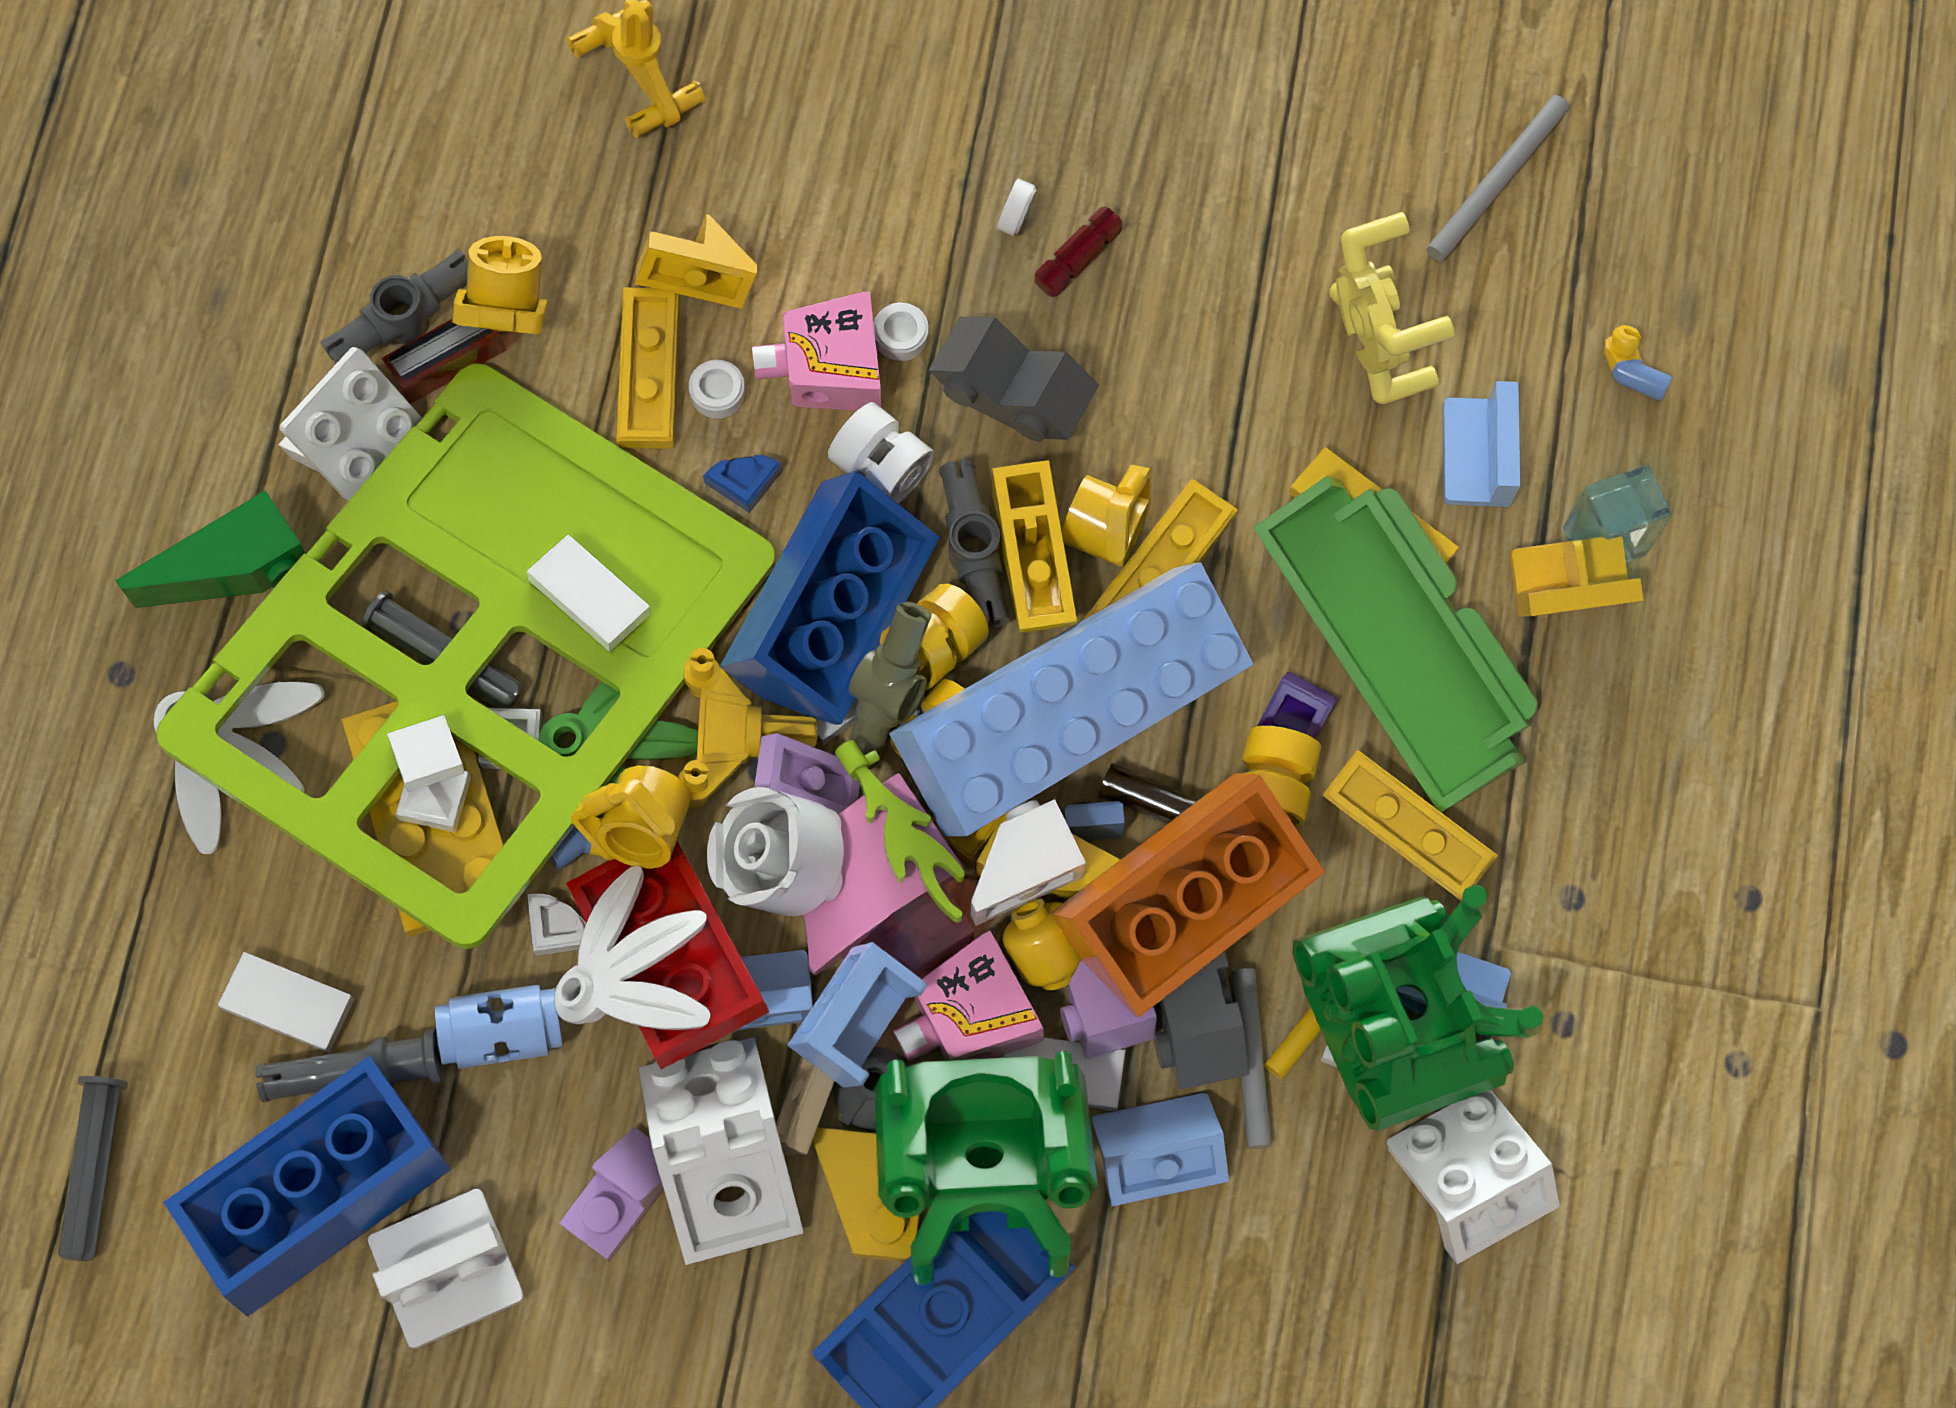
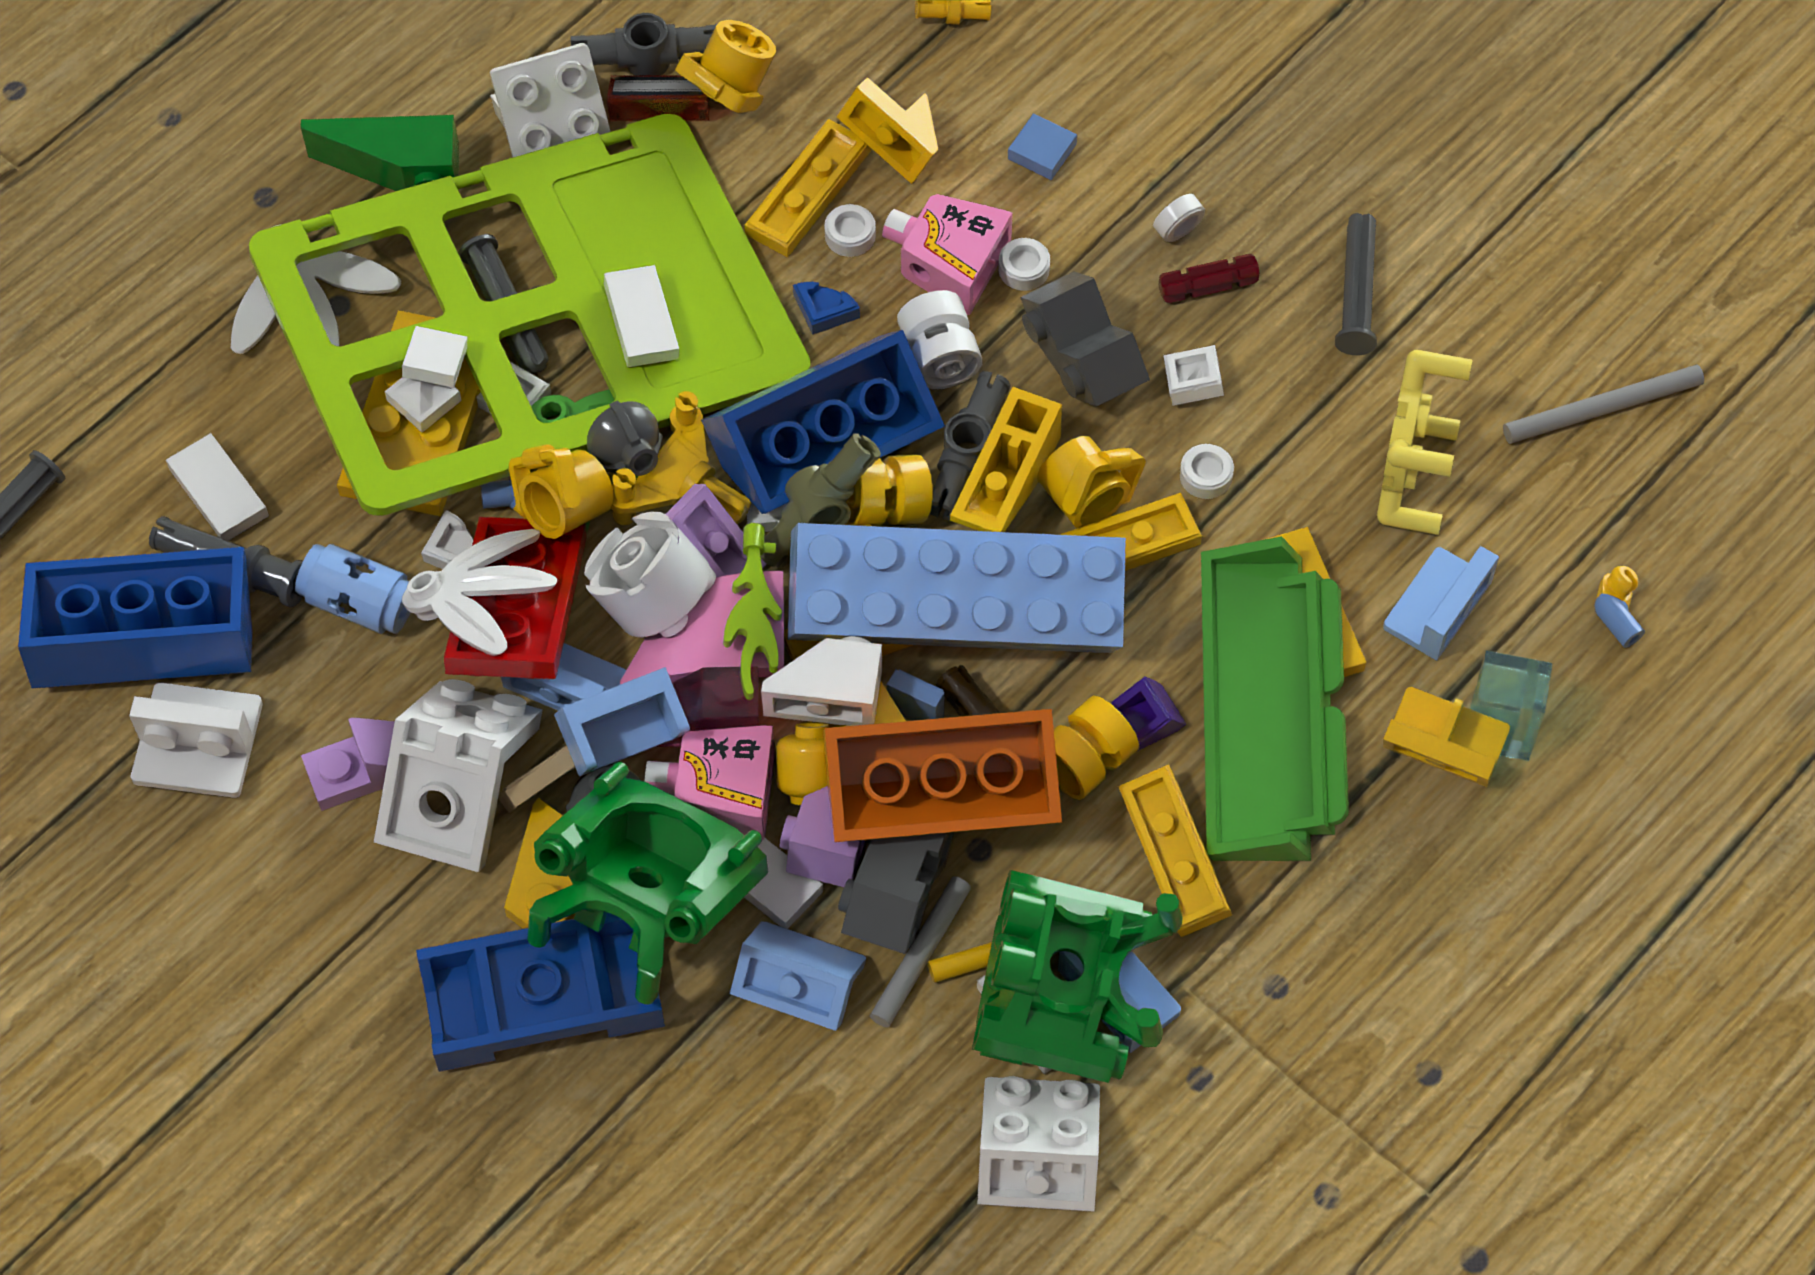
camera: 35 degrees right, 10 degrees down
none -> dark grey piece [587,400,663,476]
none -> medium blue tile [1008,113,1077,180]
none -> white tile [1164,345,1224,406]
none -> white tile [1180,444,1234,499]
none -> dark grey axle [1335,213,1377,355]

